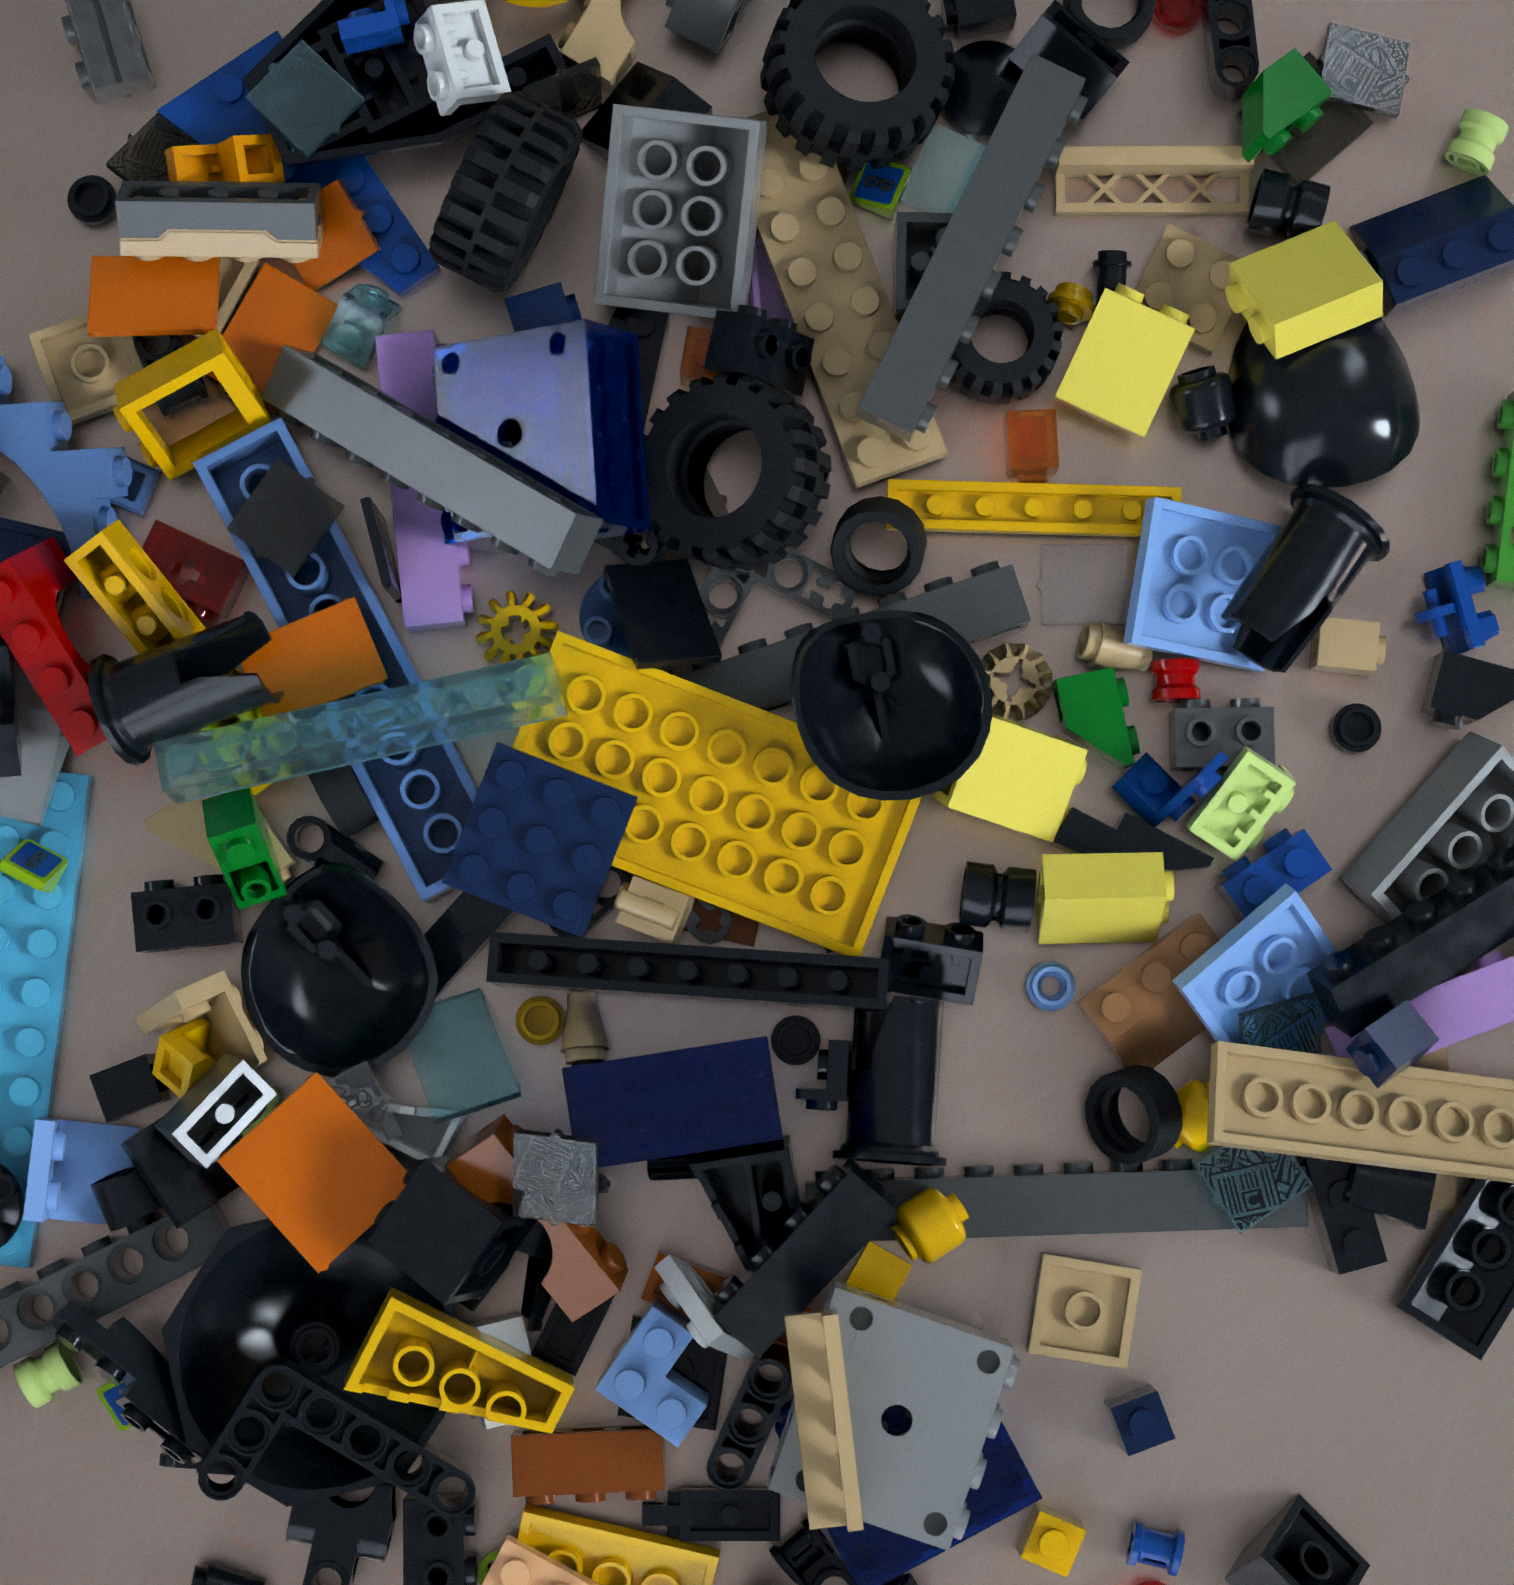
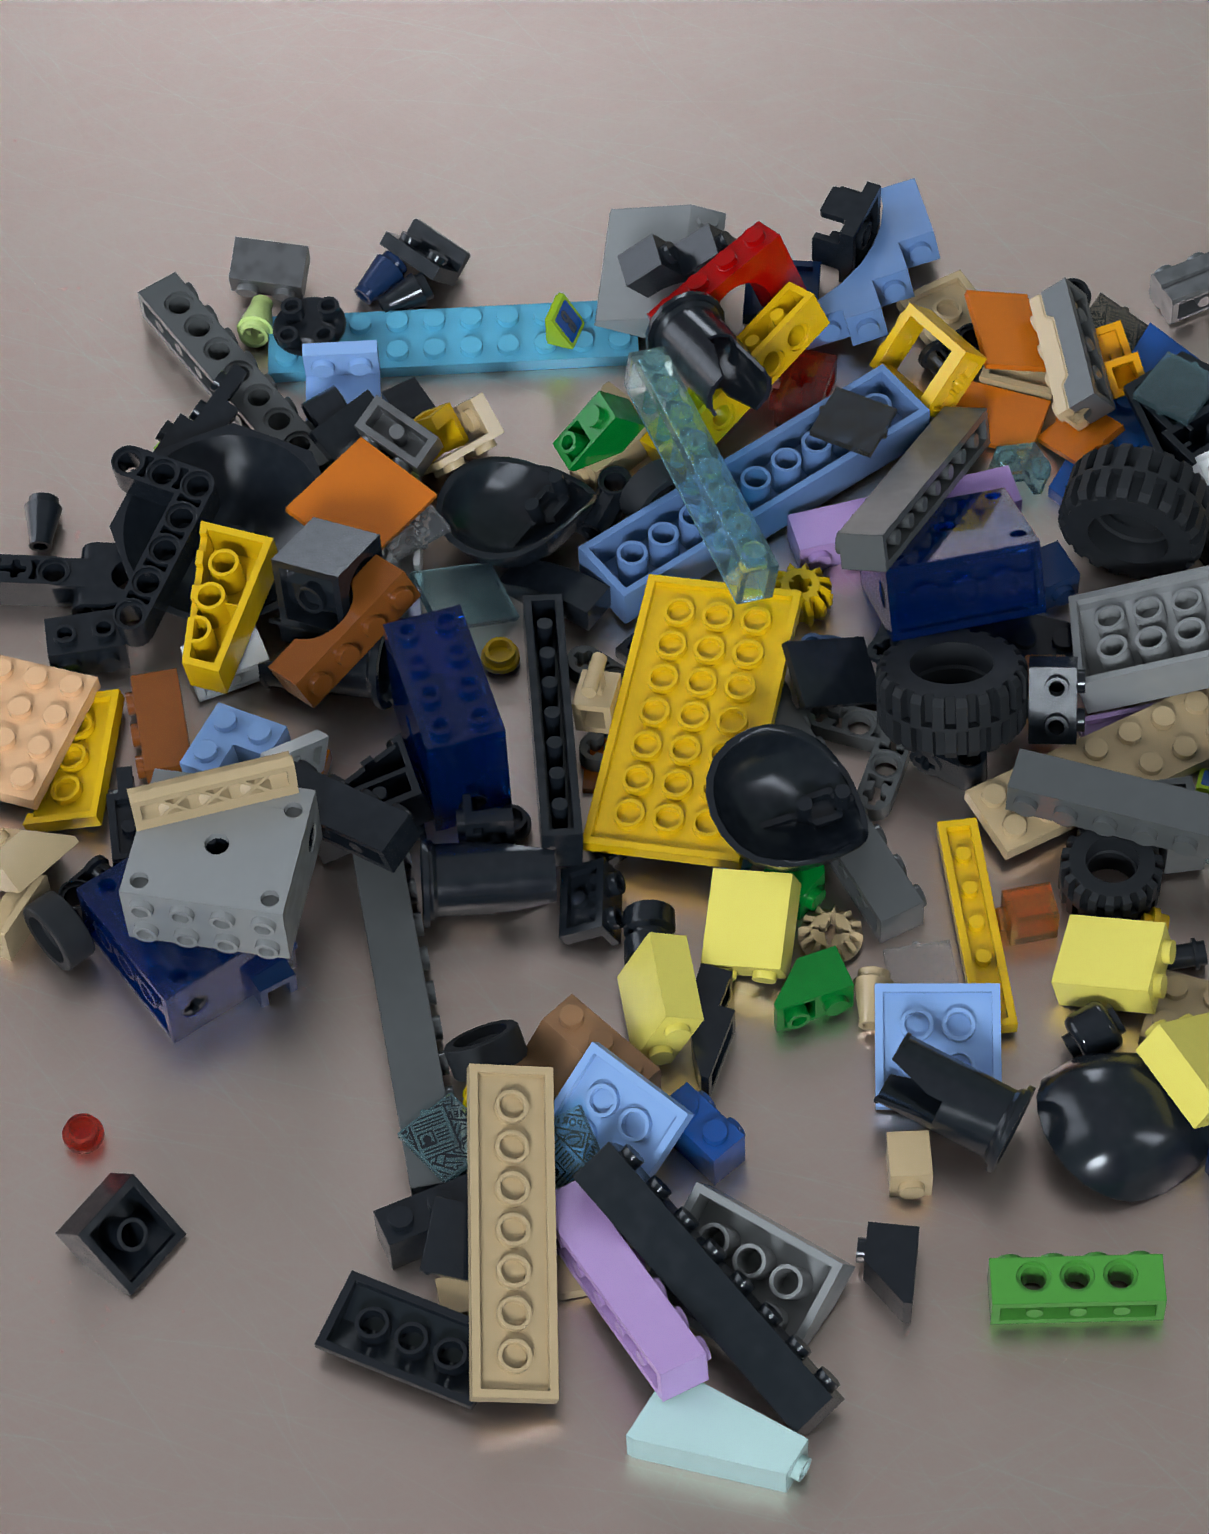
camera: 85 degrees right, 30 degrees down
yellowish green wheel [13,1340,83,1408] -> none
medium blue tile [110,456,162,517] -> none
black brick [131,874,243,953] -> none
orange piece [241,597,389,729] -> none
black piece [360,497,402,603] -> none
dark blue plate [442,742,638,938] -> none
clear smoke piece [513,1129,600,1227] -> none
black plate [531,1295,615,1376] -> none
tan cone [560,991,610,1066] -> none
black tyre [830,496,927,596] -> none
yellow tile [845,1241,913,1300] -> none
yellow head [891,1187,969,1263] -> none
yellow brick [1016,1502,1087,1578] -> none
light blue plate [1026,961,1076,1011] -> none
tan plate [1027,1253,1142,1369] -> none
dark blue brick [1104,1384,1176,1456] -> none
blue bracket [1112,751,1228,827] -> none
blue bush [1126,1521,1185,1576] -> none
red wheel [1151,658,1201,703] -> none
flat silver brick [1168,698,1275,771] -> none
yellowish green bracket [1186,745,1296,862] -> none
black plate [1331,703,1381,753] -> none
dark blue brick [1346,1000,1440,1089] -> none
blue hips [1414,560,1500,654] -> none

